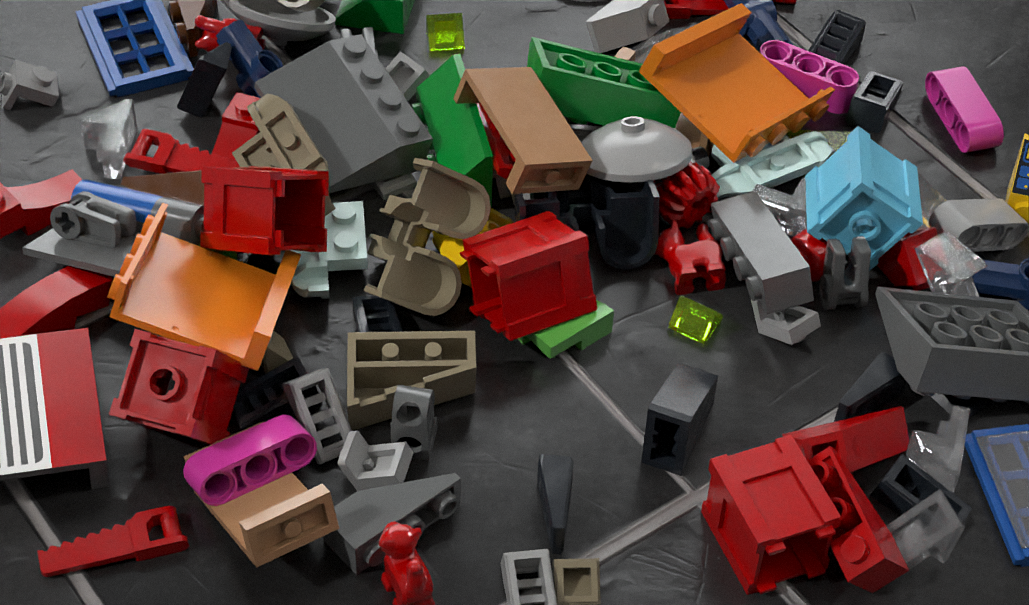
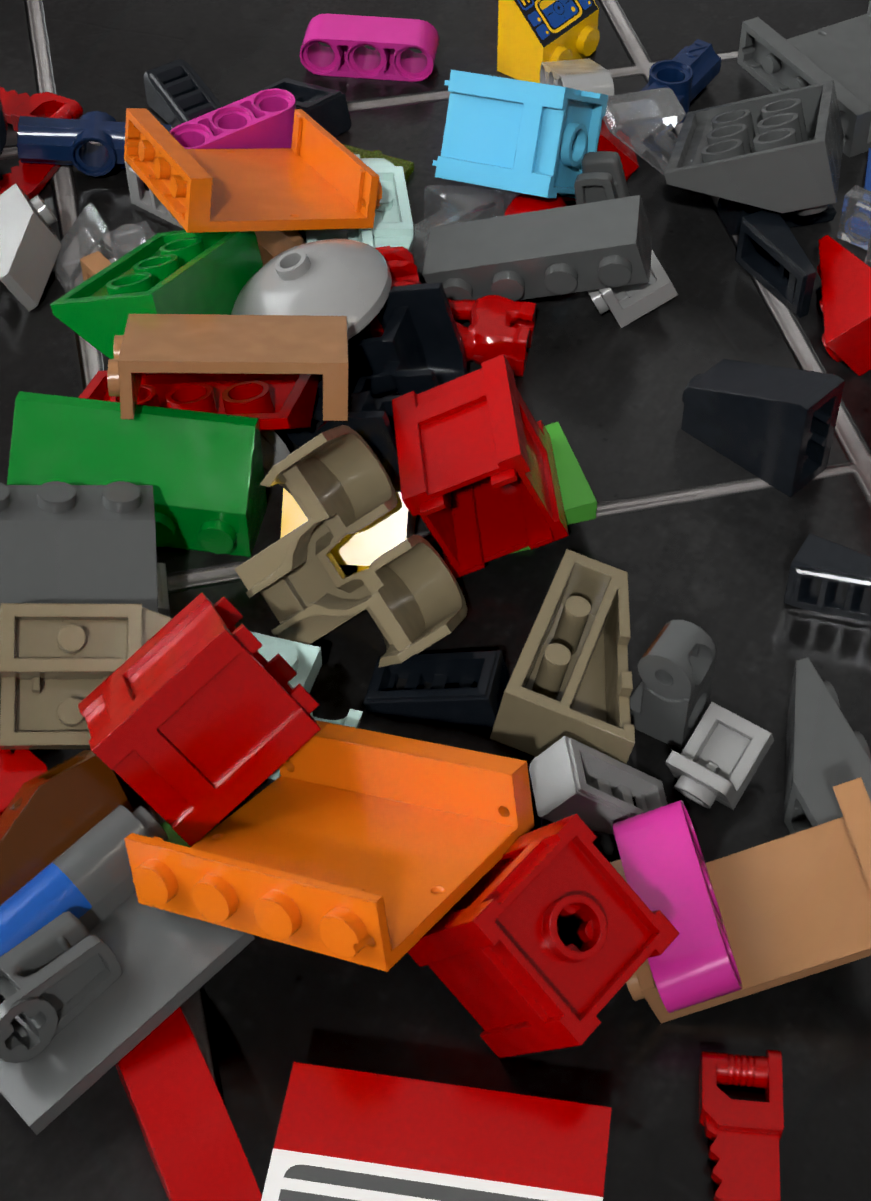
camera: 65 degrees left, 0 degrees up
clear neon green slope [668,295,723,344] -> none

